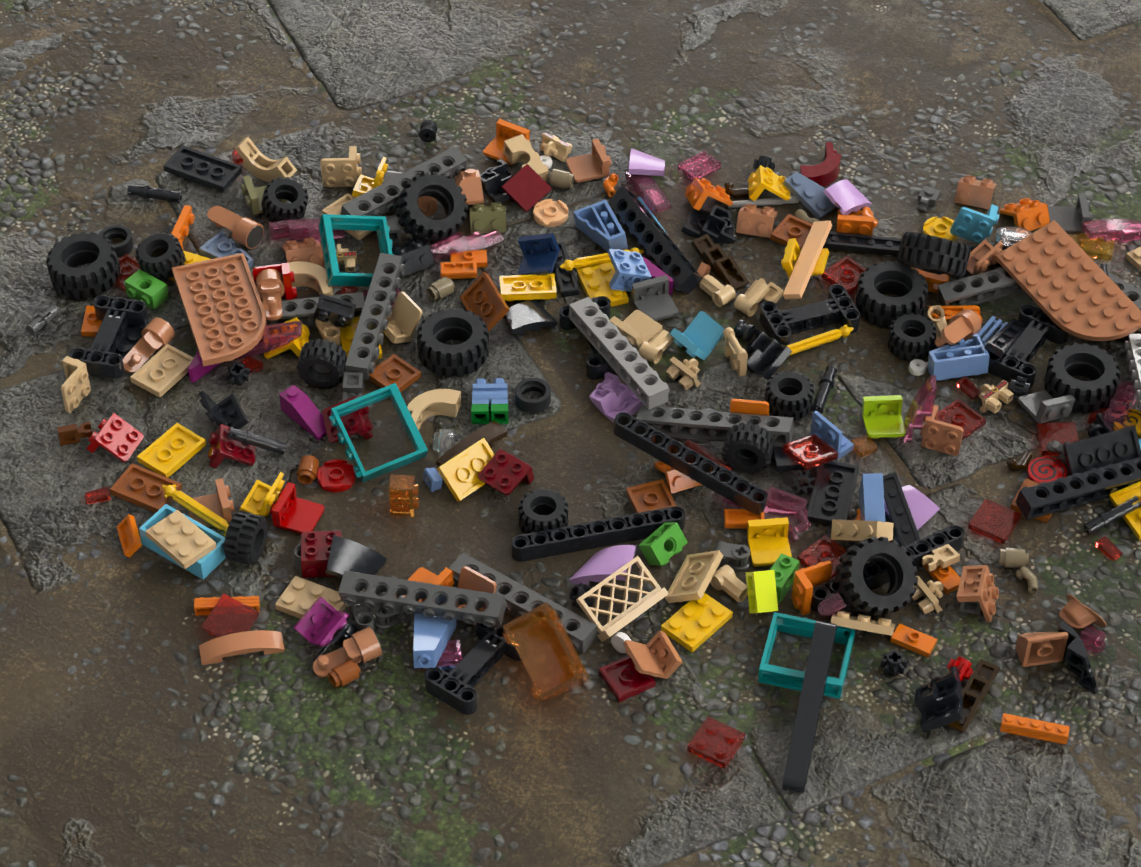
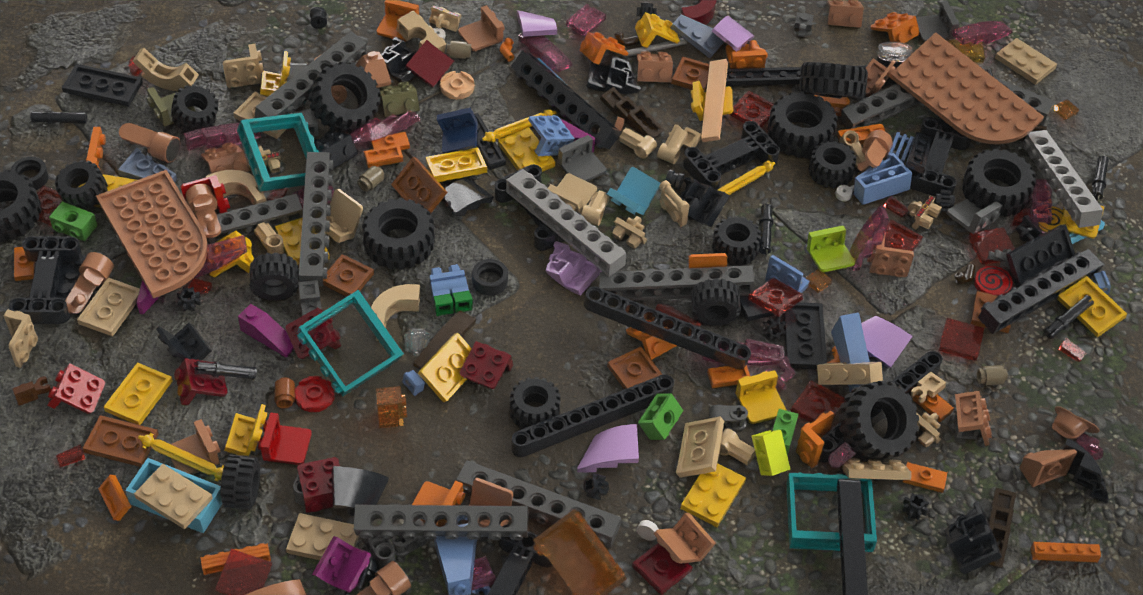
camera: 15 degrees left, 5 degrees up
black bracket [314,294,356,328] -> none
medium blue wedge [573,200,628,252] -> none
tan fence [576,556,669,642] -> none
dark tan arm [795,209,818,224] -> none
black tile [883,472,920,547] -> none
yellow tile [923,216,958,241] -> none
red gear [947,656,974,682] -> none
medium azure bracket [950,204,999,244] -> none
dark tan arm [1016,567,1038,594] -> none

